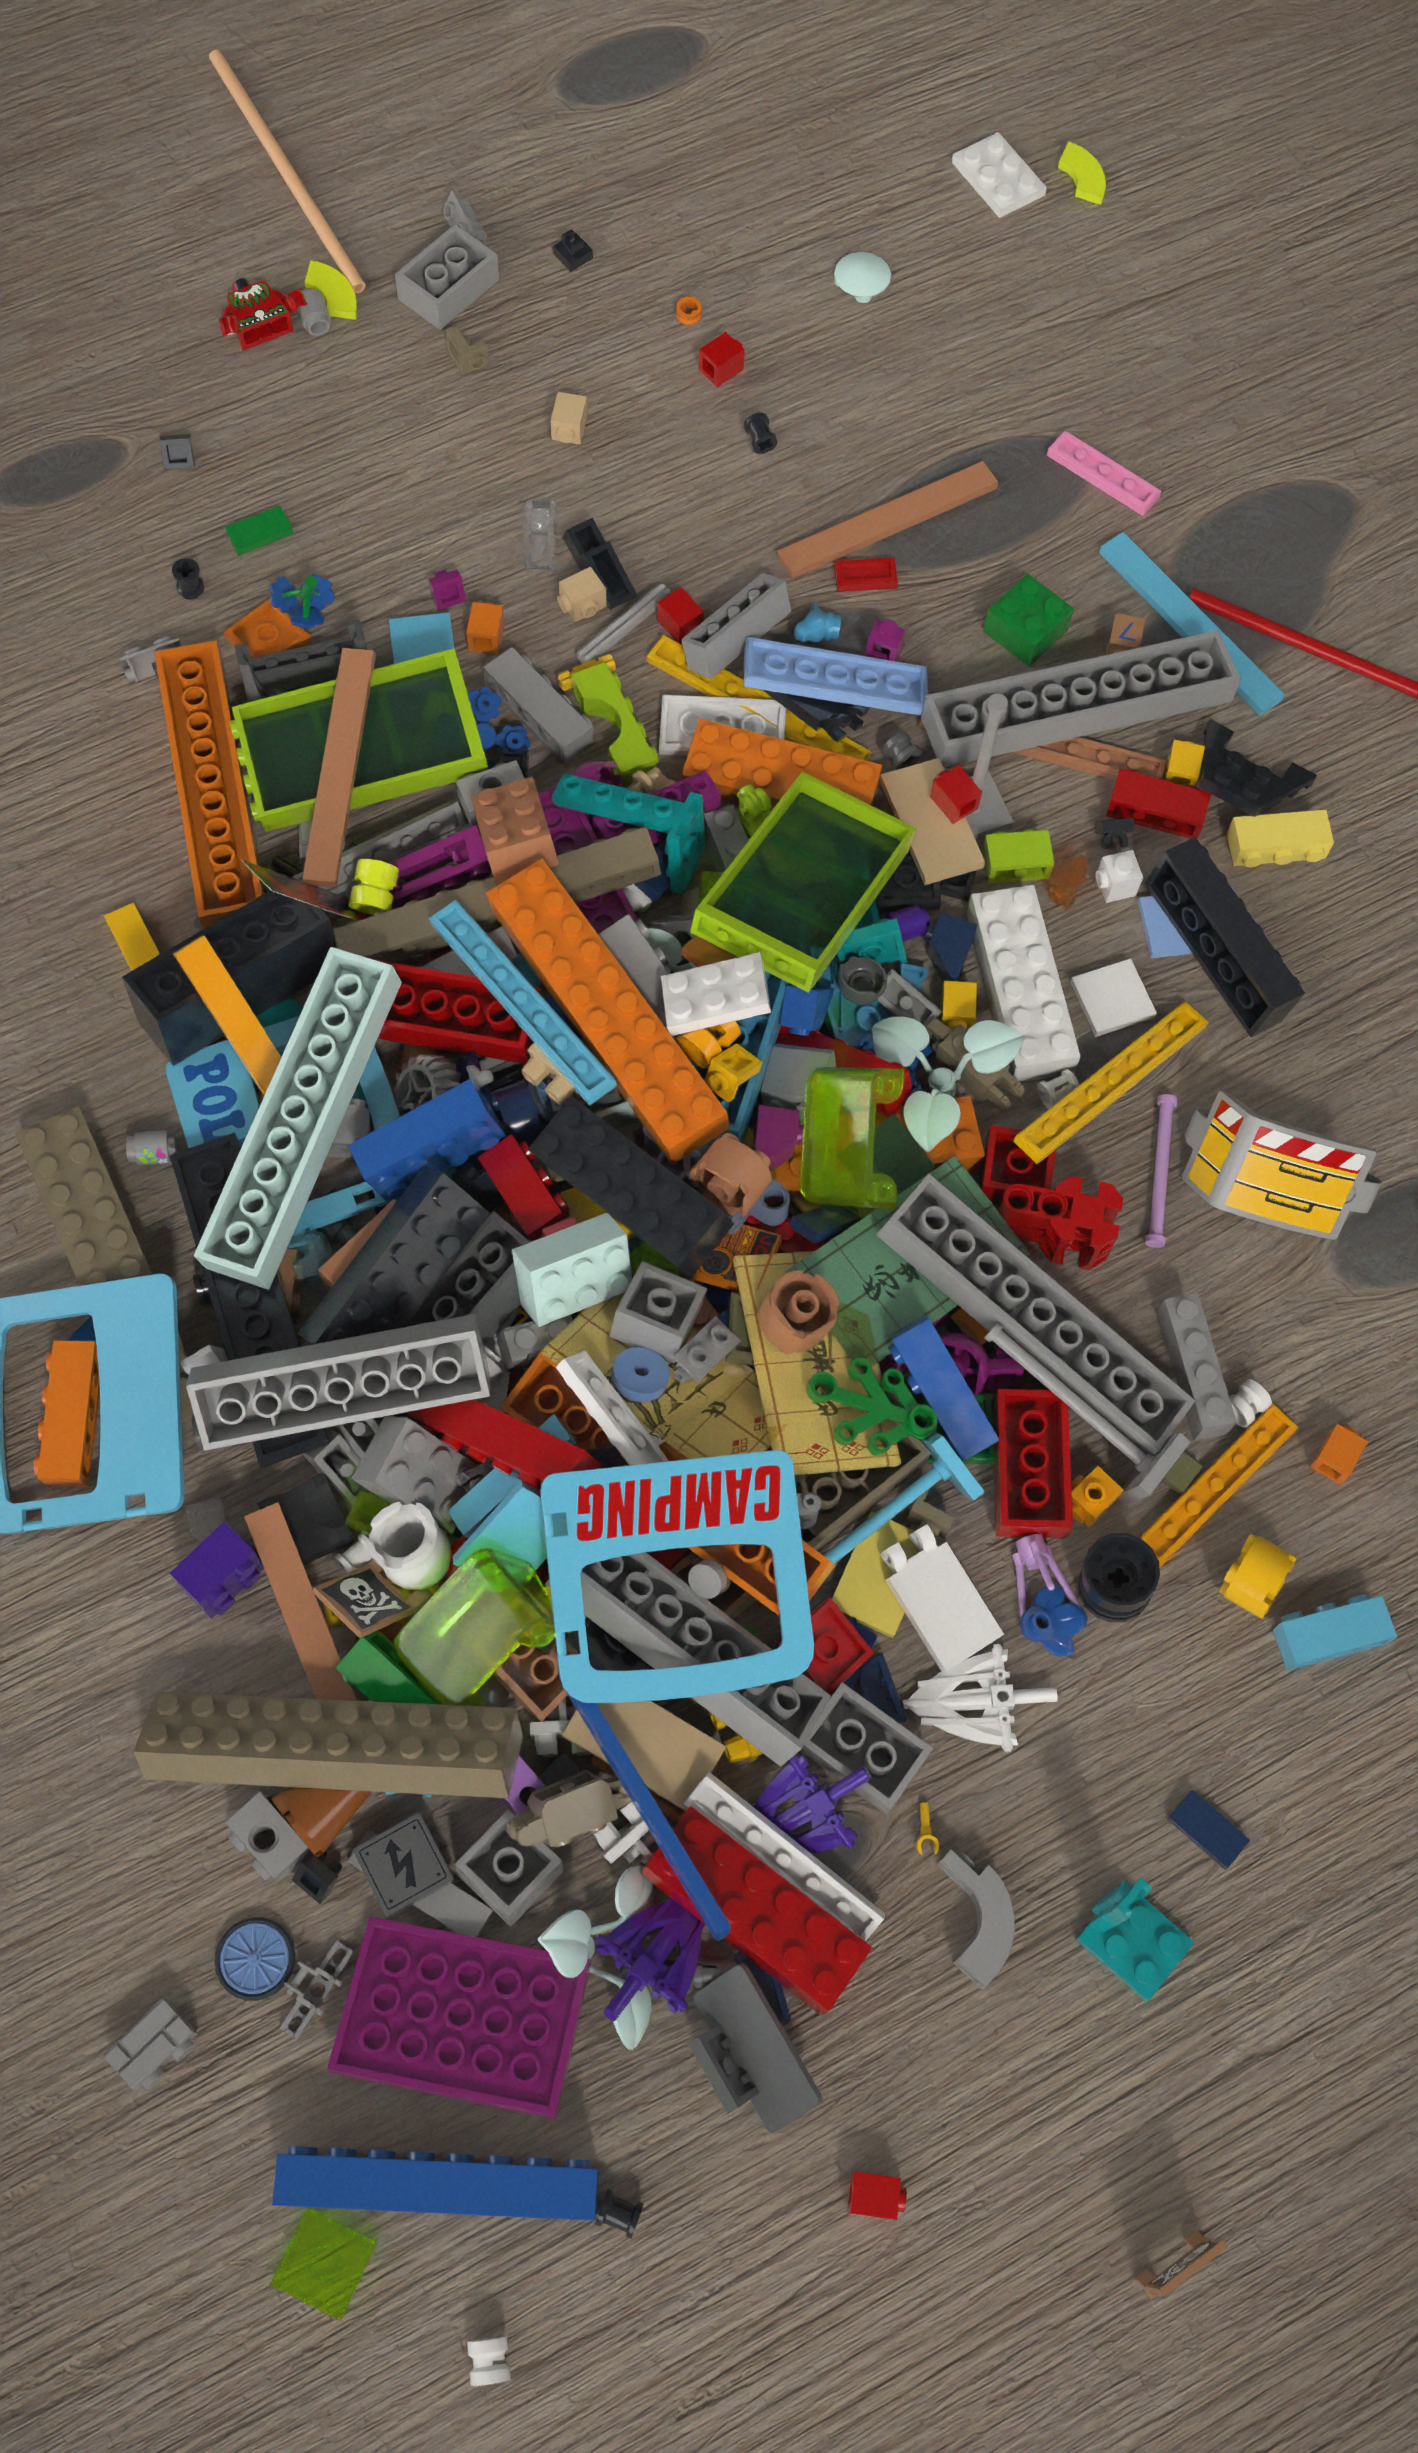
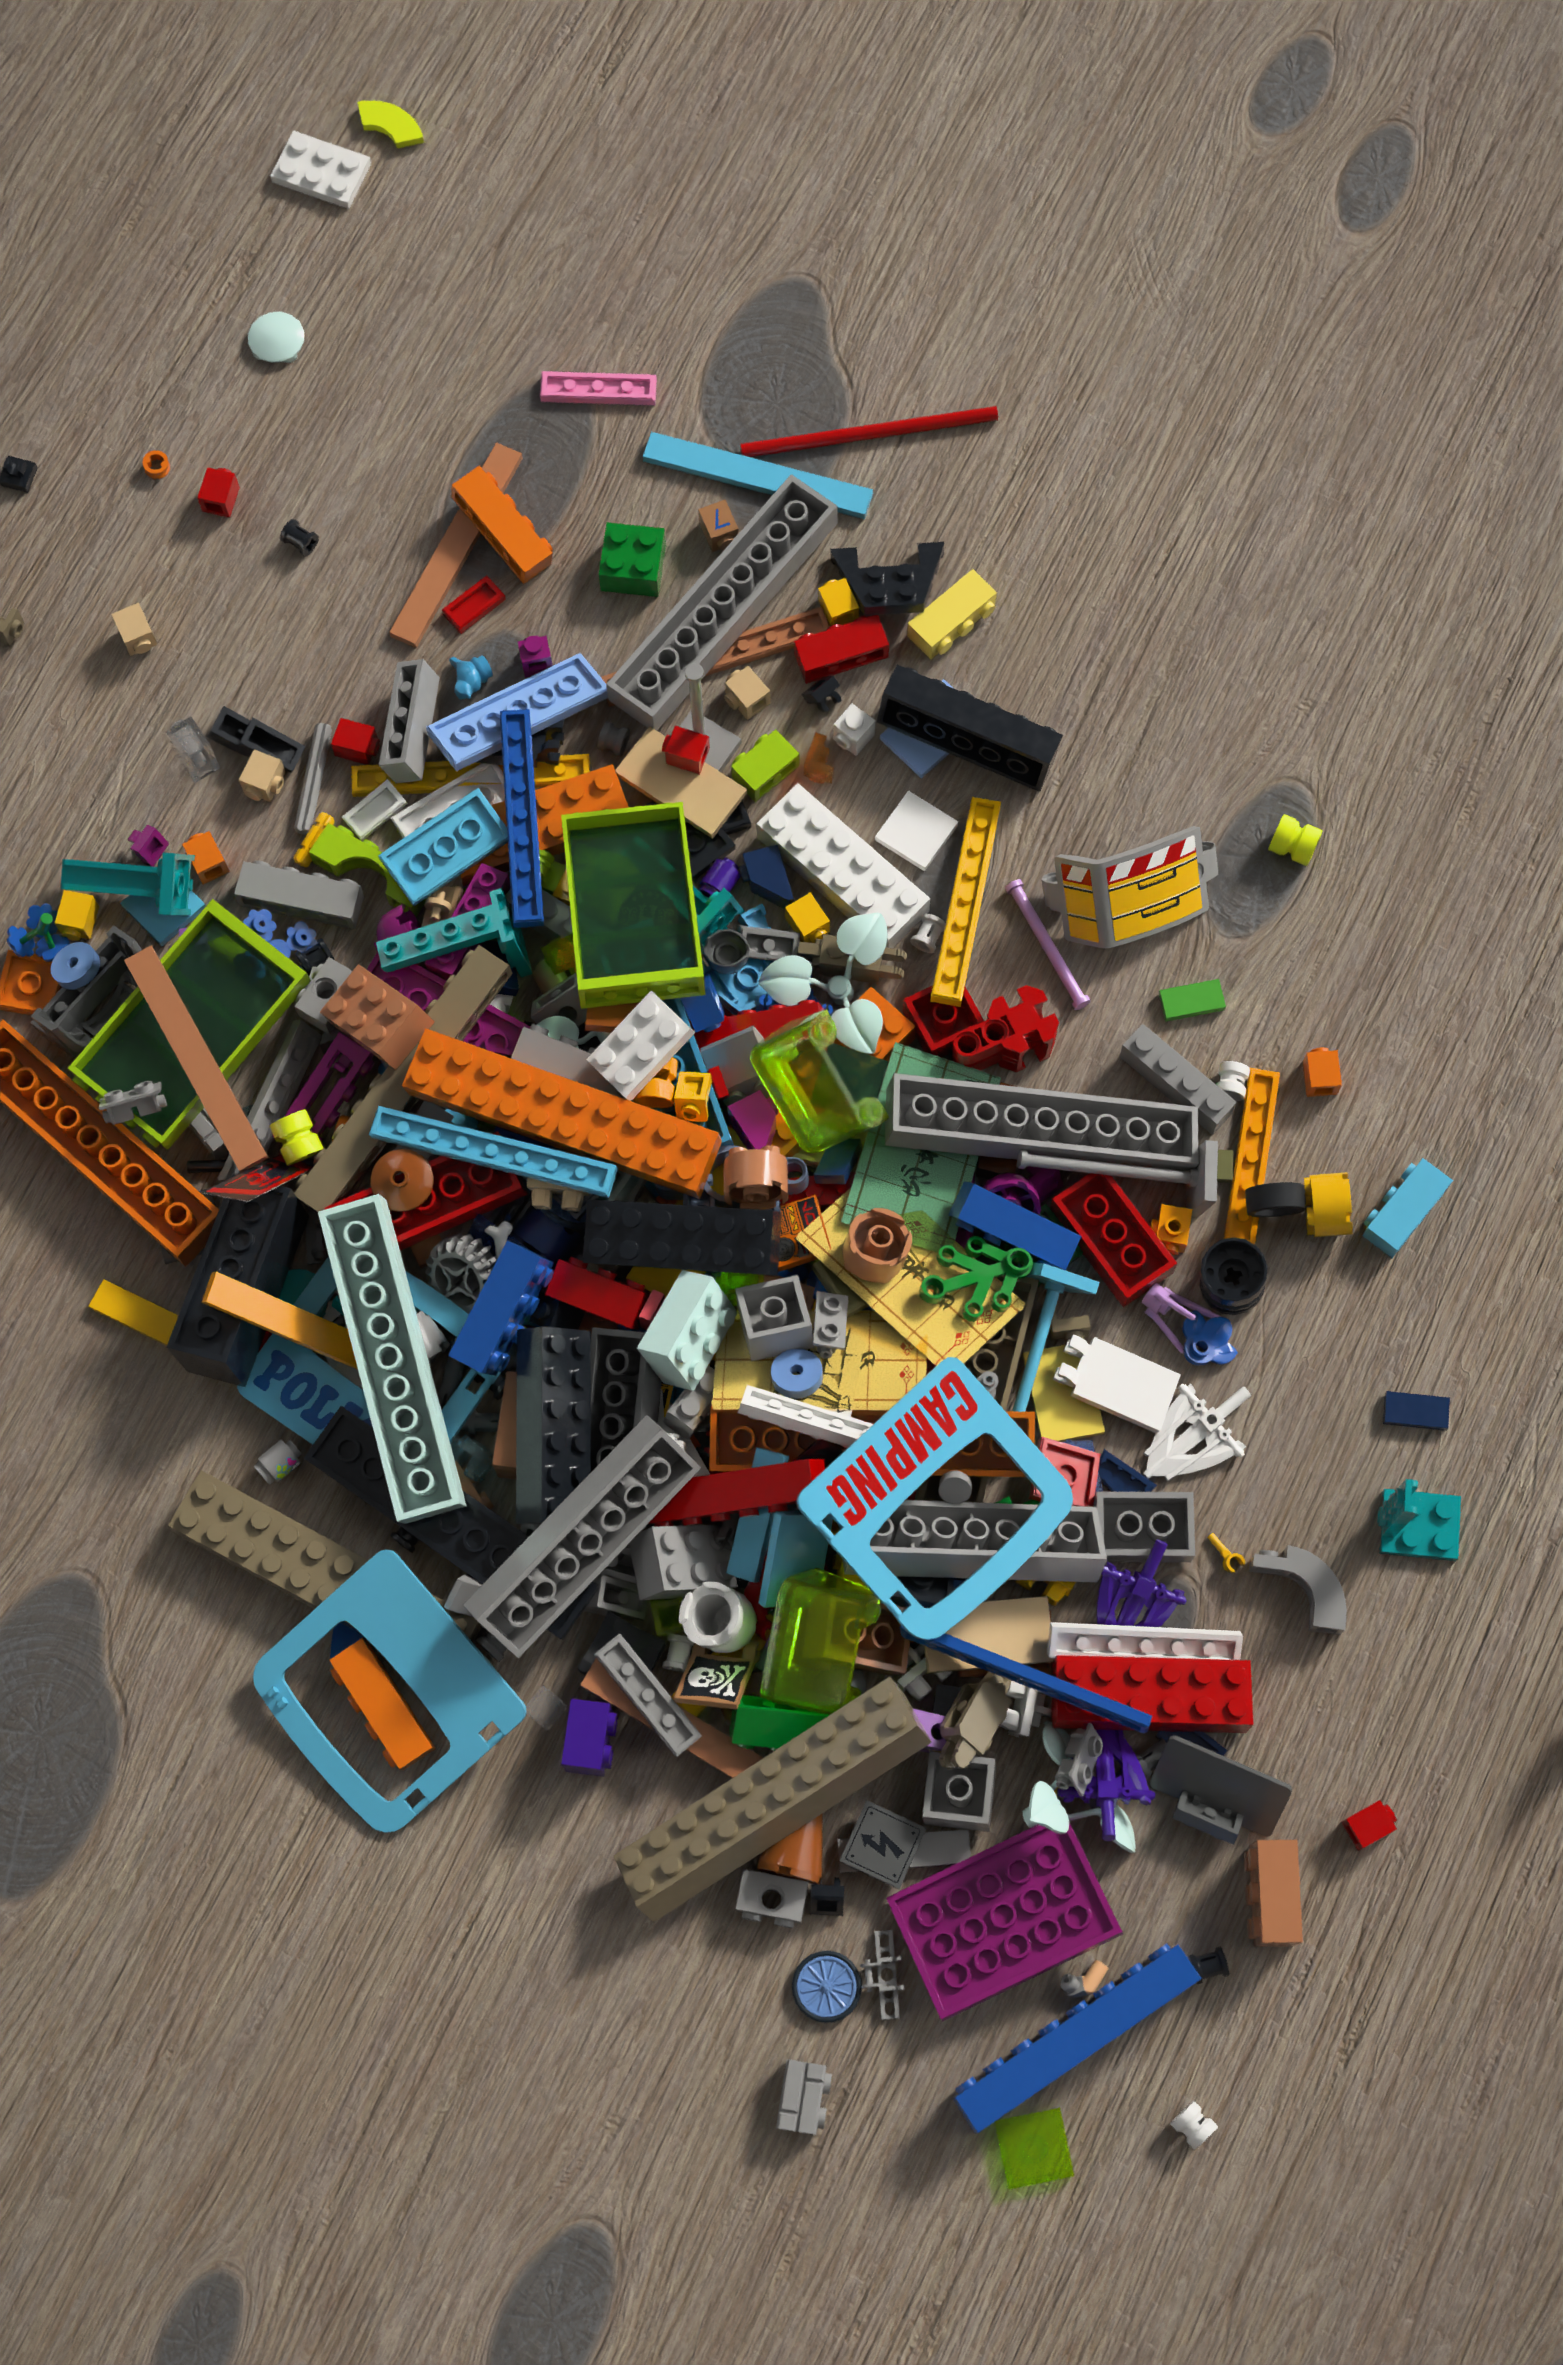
camera: 30 degrees left, 5 degrees up
none -> medium blue piece [51,942,100,990]
none -> yellow brick [55,890,100,941]
none -> teal bracket [60,853,195,915]
none -> light grey hinge [99,1081,167,1125]
none -> white tile [342,779,408,841]
none -> dark orange dish [371,1149,434,1212]
none -> medium azure tile [378,788,508,907]
none -> orange brick [451,465,553,584]
none -> blue tile [500,709,544,928]
none -> light grey tile [594,1633,702,1757]
none -> red tile [707,1065,730,1101]
none -> tan brick [724,666,771,720]
none -> light grey hinge [1055,1723,1103,1796]
none -> arm [1060,1960,1108,1998]
none -> bright green tile [1159,979,1226,1022]
none -> nougat brick [1244,1840,1303,1947]
none -> black tyre [1245,1182,1306,1217]

